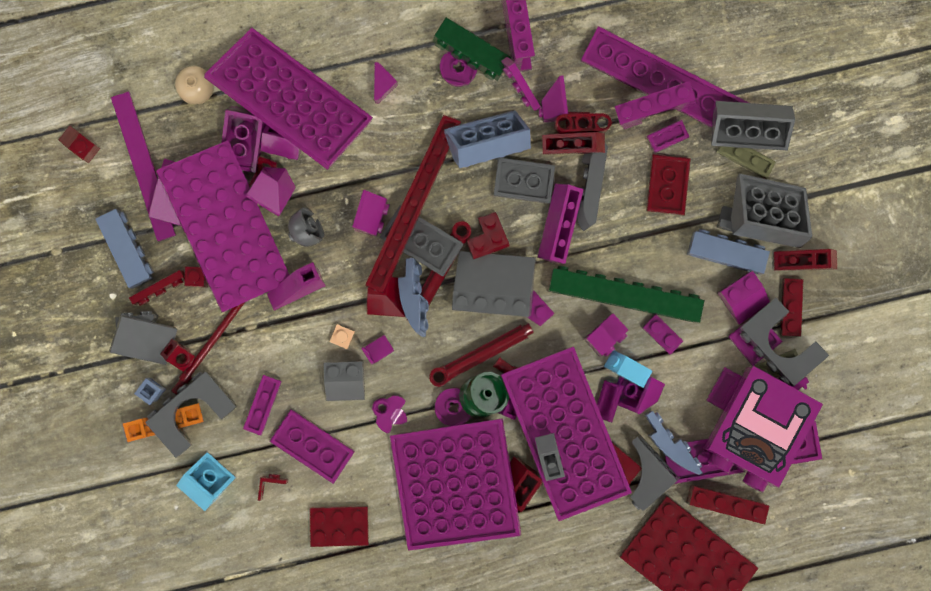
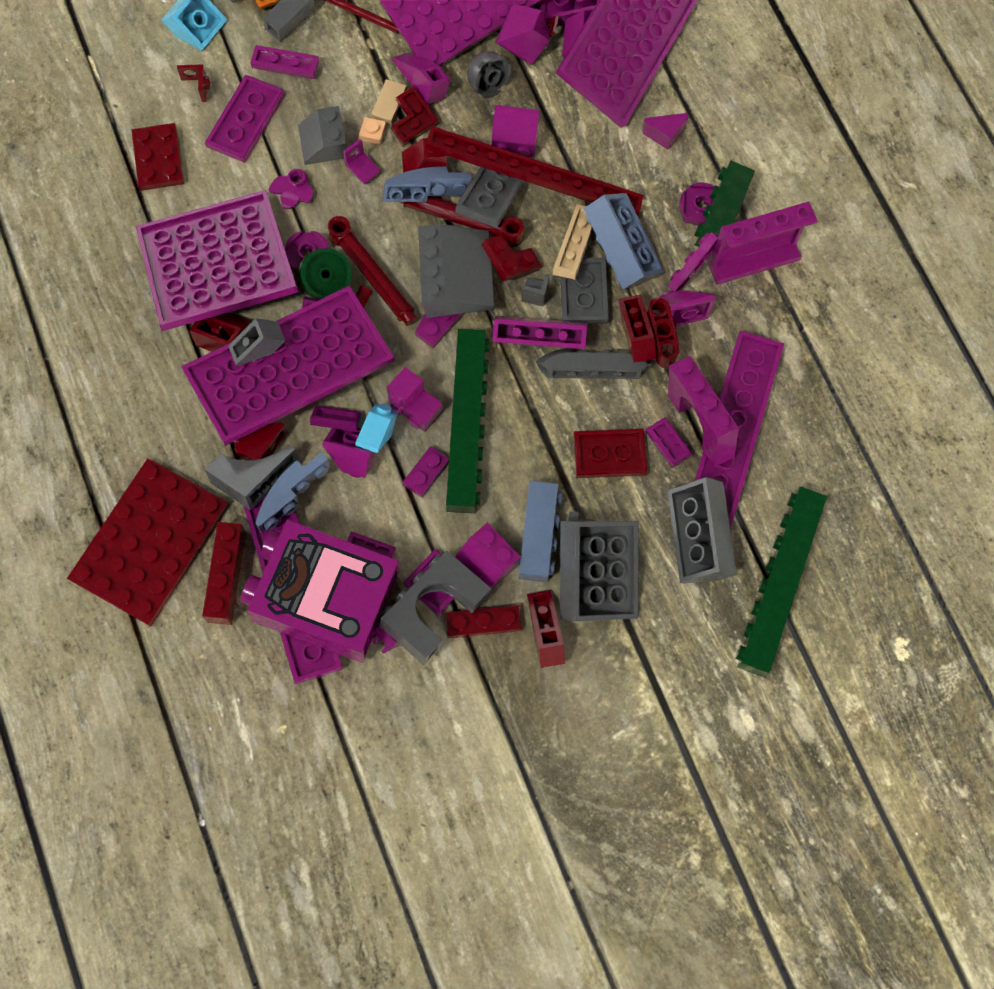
camera: 80 degrees right, 15 degrees down
olive tile [716,146,776,179] -> none
none -> tan tile [371,79,407,125]
none -> dark red tile [391,86,439,146]
none -> dark grey panel [521,274,550,307]
none -> tan plate [553,205,593,280]
none -> dark green brick [735,486,827,678]

